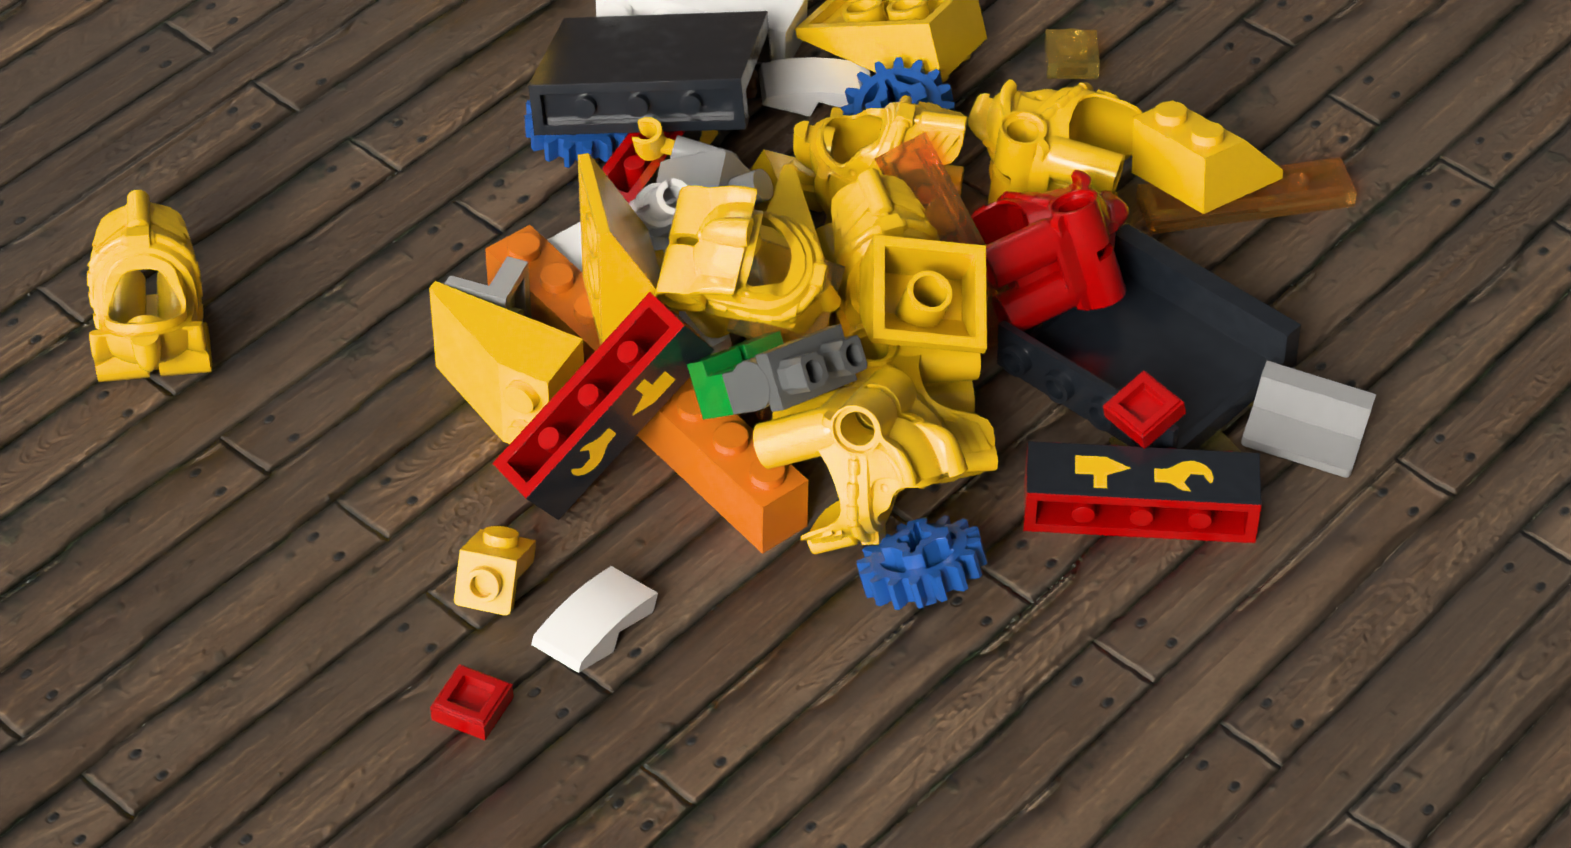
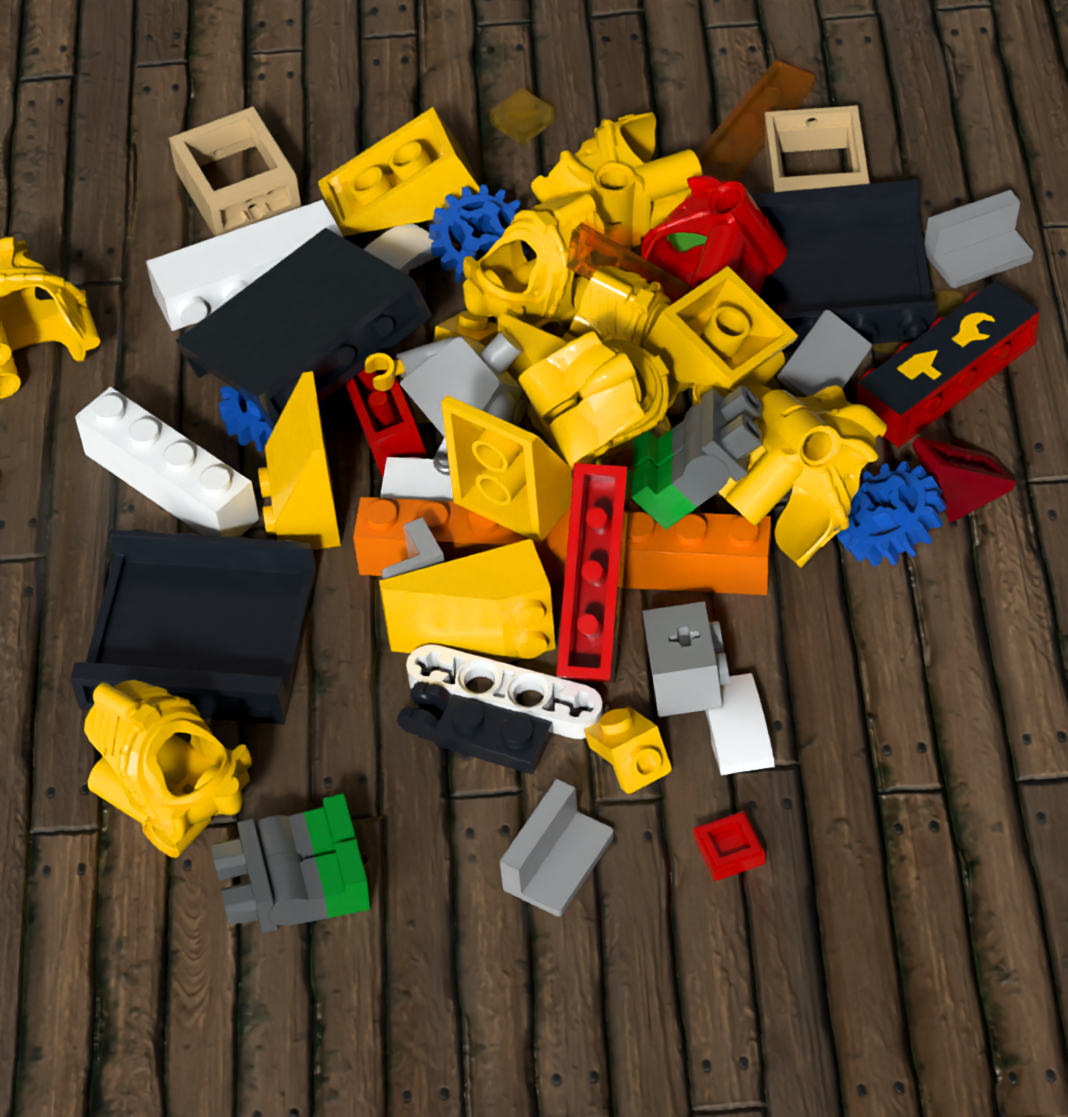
camera: 40 degrees left, 5 degrees up
white pin [628,178,688,231] -> none
red tile [1103,370,1186,449] -> none
yellow slope [1132,100,1283,214] -> none
none -> black panel [70,529,317,725]
none -> white brick [75,387,259,537]
none -> dark grey hips [211,793,370,934]
none -> yellow slope [258,371,341,550]
none -> black hinge [396,681,553,774]
none -> white beam [406,645,603,739]
none -> light grey panel [500,779,614,916]
none -> light grey brick [642,601,730,717]
none -> tan window [765,106,870,192]
none -> light grey panel [777,310,873,397]
none -> dark red slope [912,437,1017,523]

